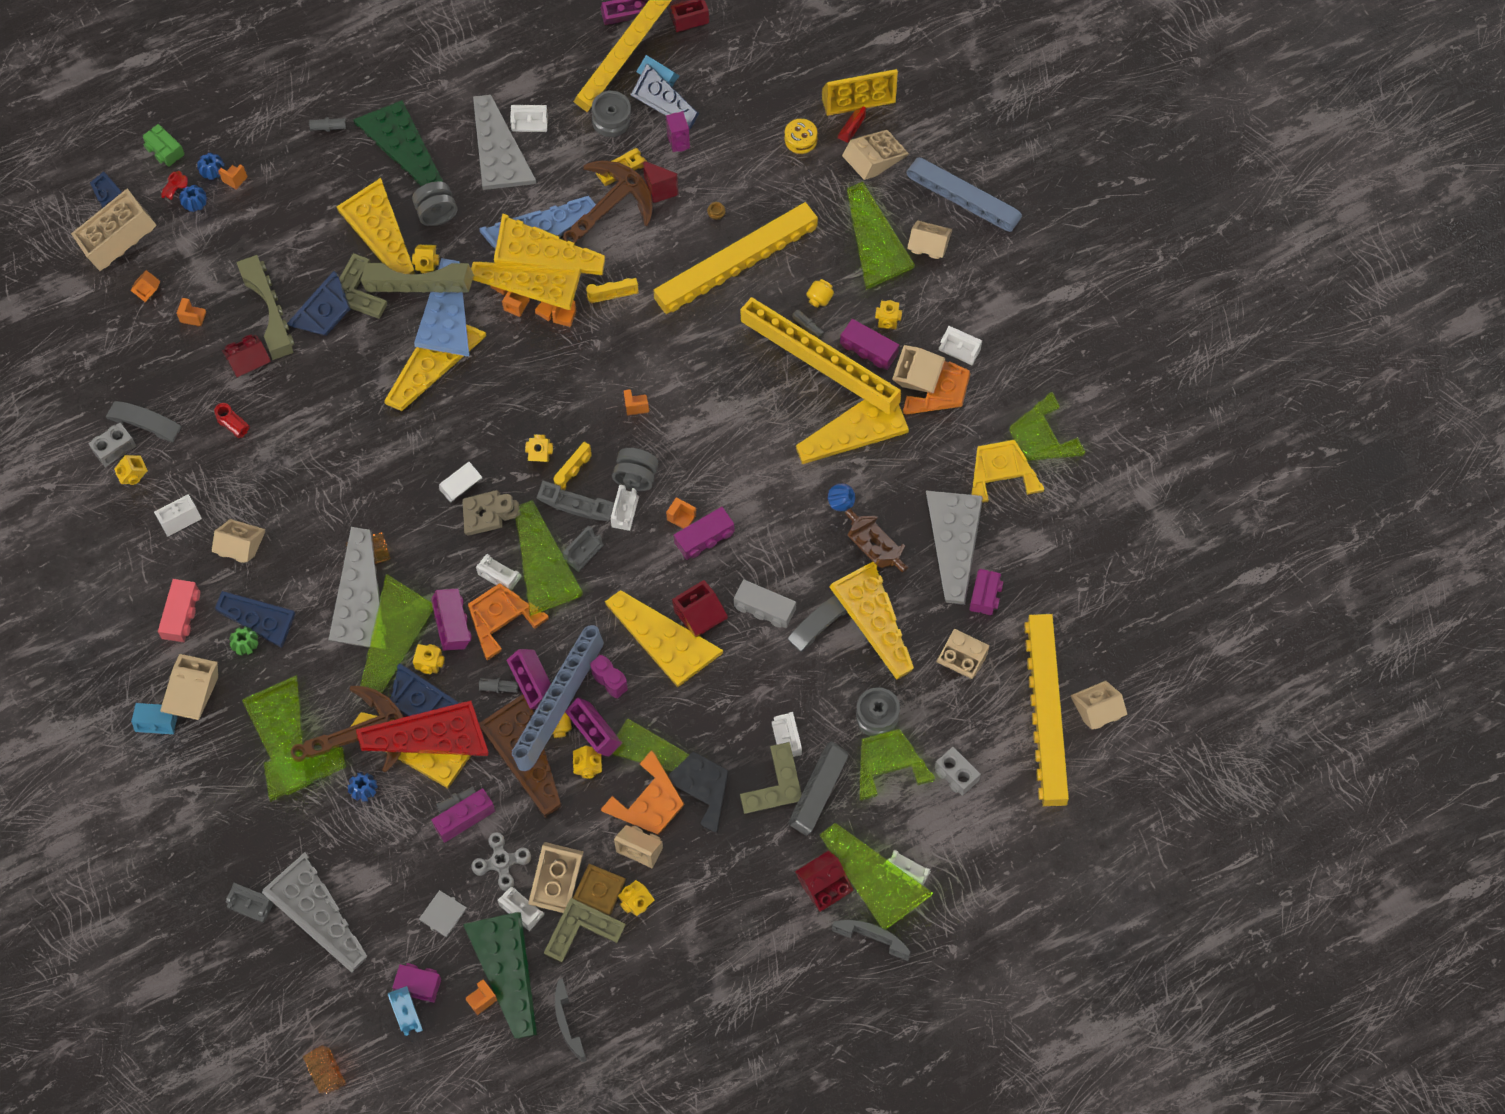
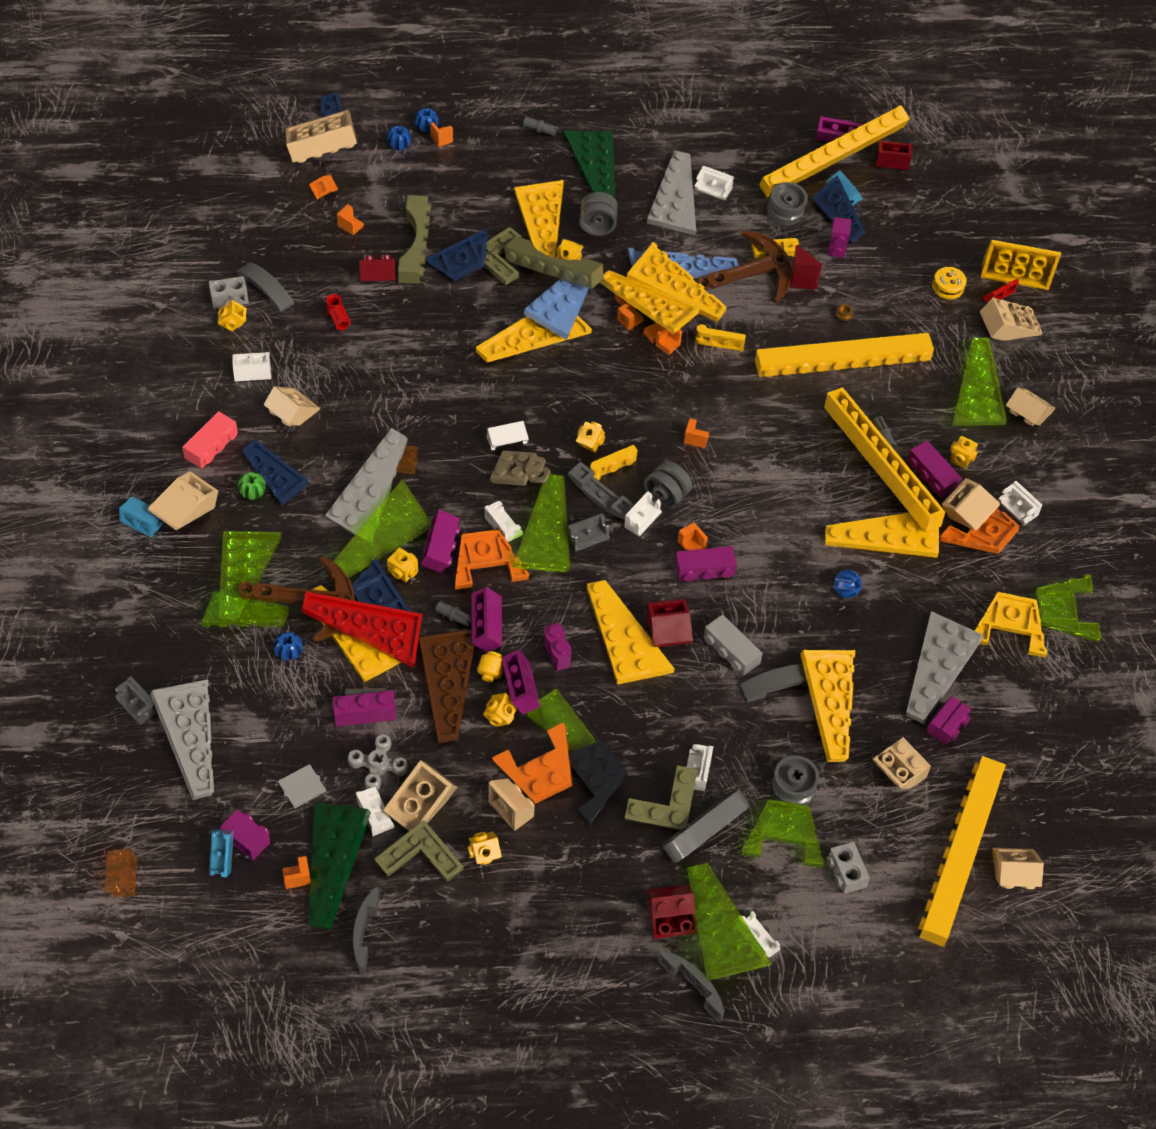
camera: 20 degrees right, 10 degrees down
bright green brick [143,124,185,167] -> none
red plate [161,171,188,200] -> none
sand blue beam [512,625,604,771] -> none
pearl gold plate [573,864,626,916] -> none
yellow head [807,279,834,308] -> none
reddish brown plate [845,508,908,573] -> none
sand blue beam [906,157,1022,232] -> none

